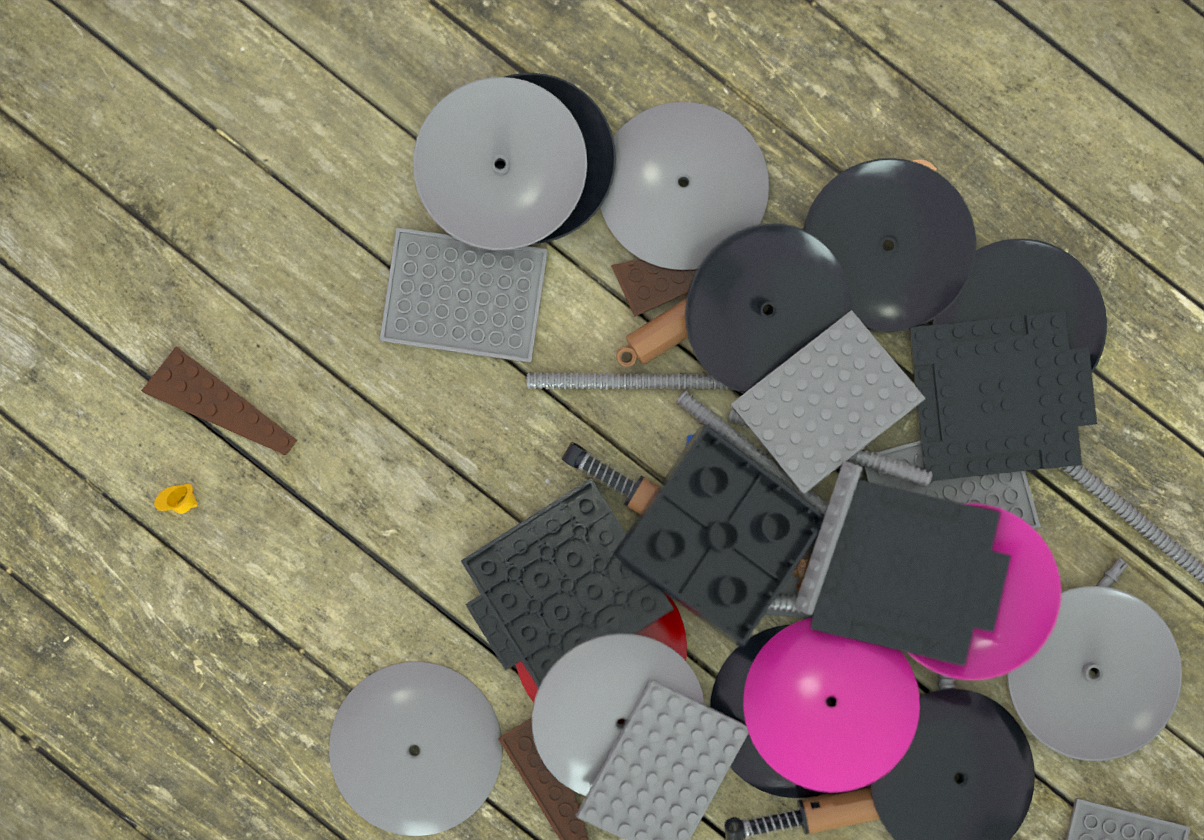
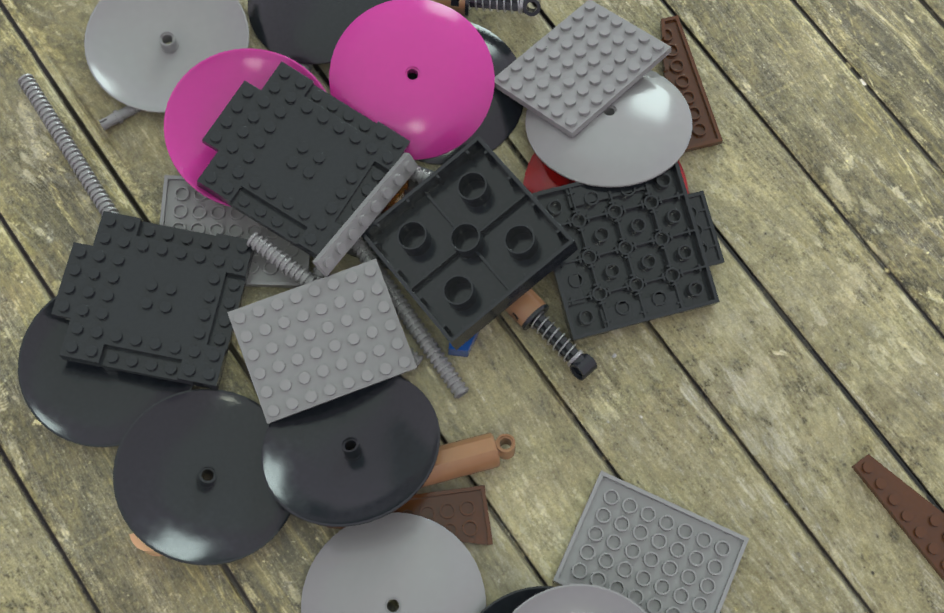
camera: 165 degrees left, 15 degrees down
light grey dish [329,662,502,836] -> none
light grey piece [527,372,734,390] -> none

